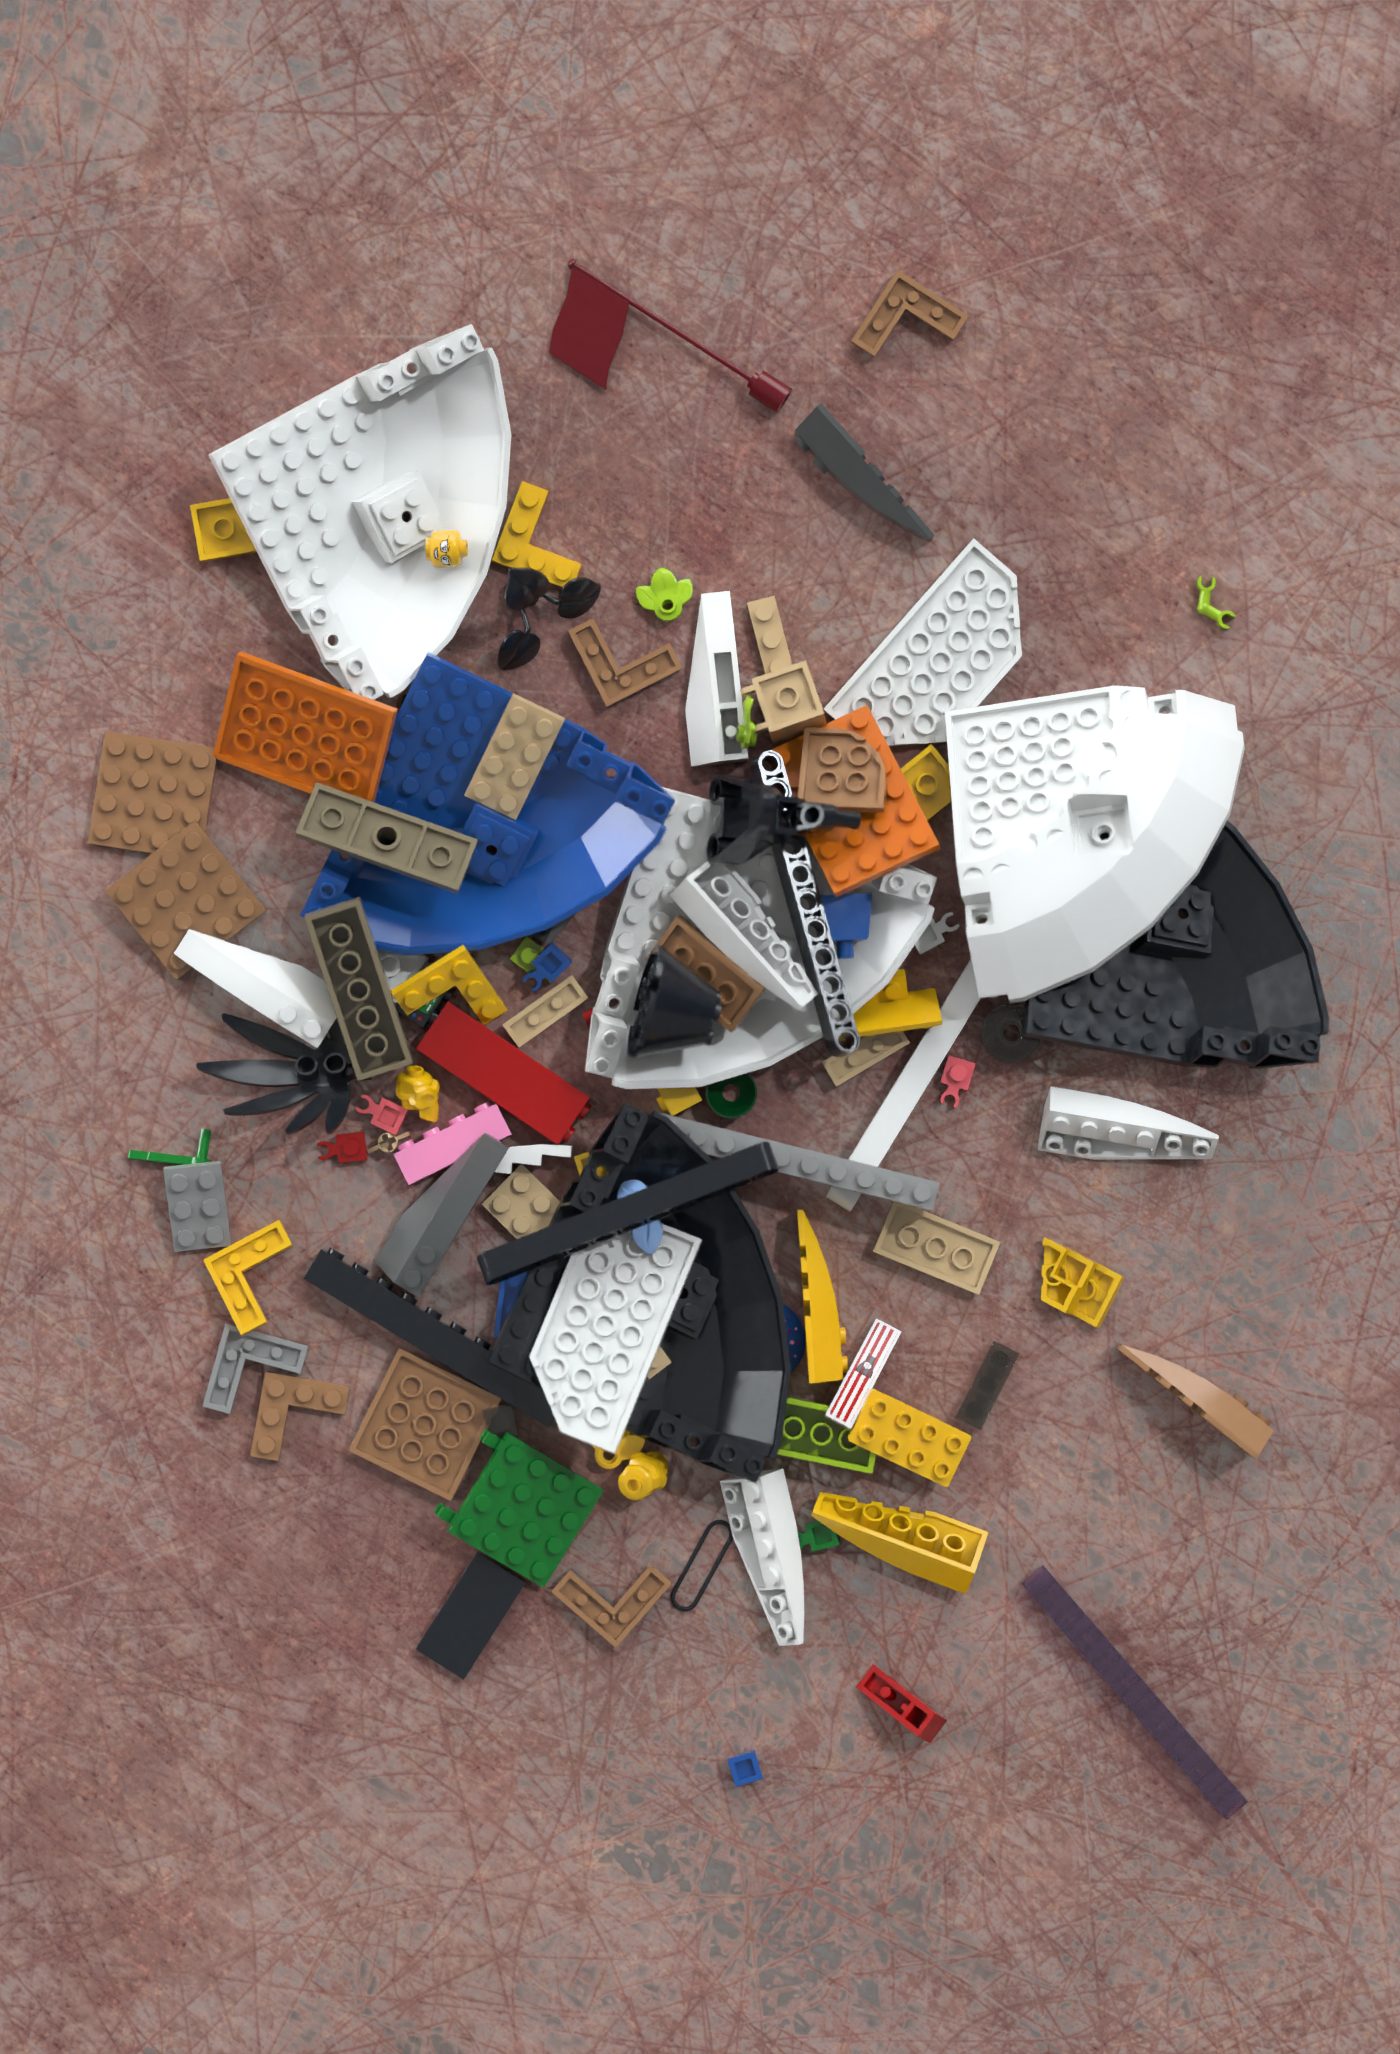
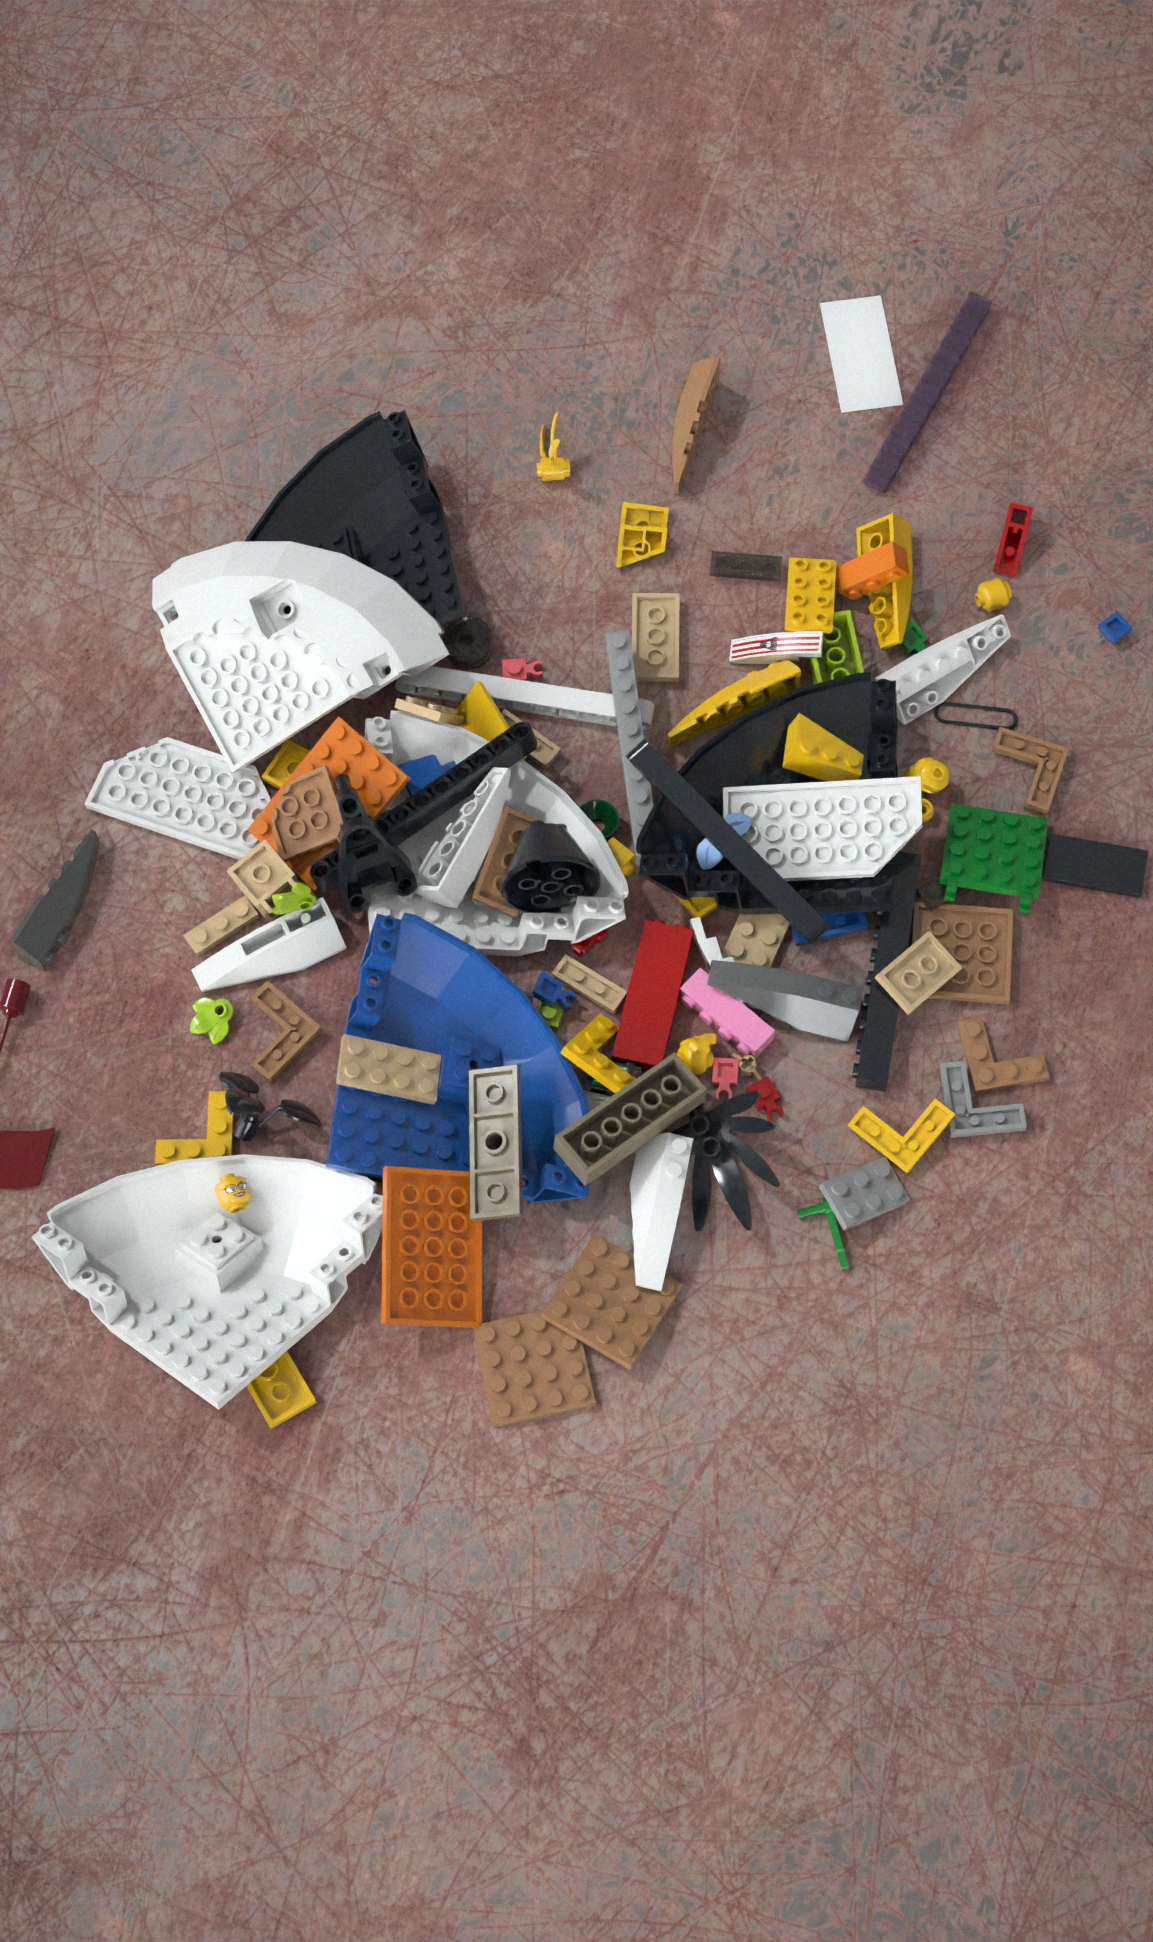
camera: 110 degrees left, 20 degrees down
white wedge [1038,1086,1219,1160] -> none
lime arm [1196,575,1236,630] -> none
none -> tan plate [394,696,465,725]
none -> yellow plant [536,412,570,481]
none -> yellow wedge [782,713,864,782]
none -> white sticker [820,295,903,413]
none -> orange brick [836,541,909,600]
none -> tan plate [875,931,962,1015]
none -> yellow head [975,578,1012,612]

